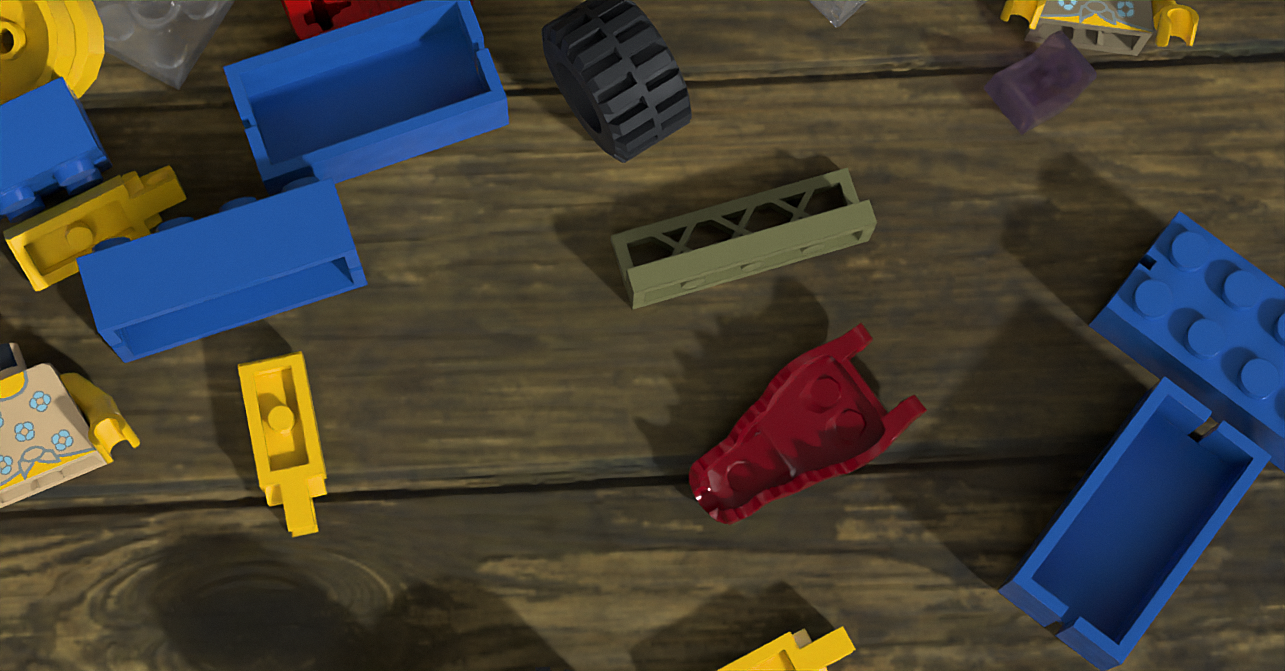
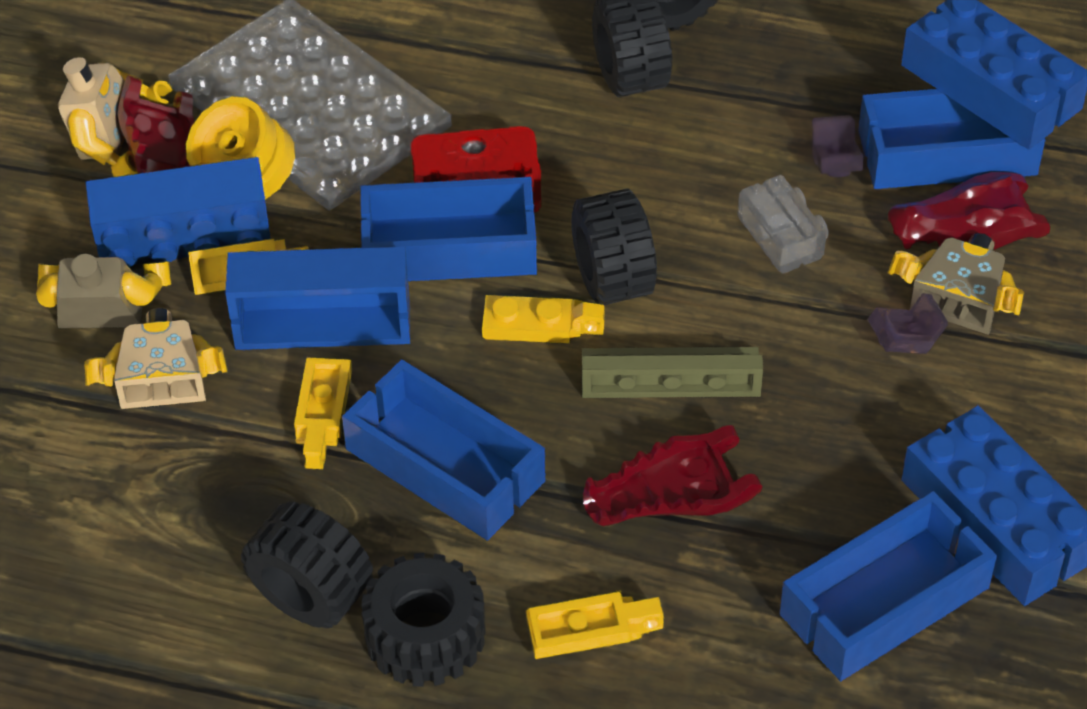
camera: 25 degrees right, 25 degrees down
none -> blue piece [342,359,546,541]
none -> yellow hinge [482,295,605,343]

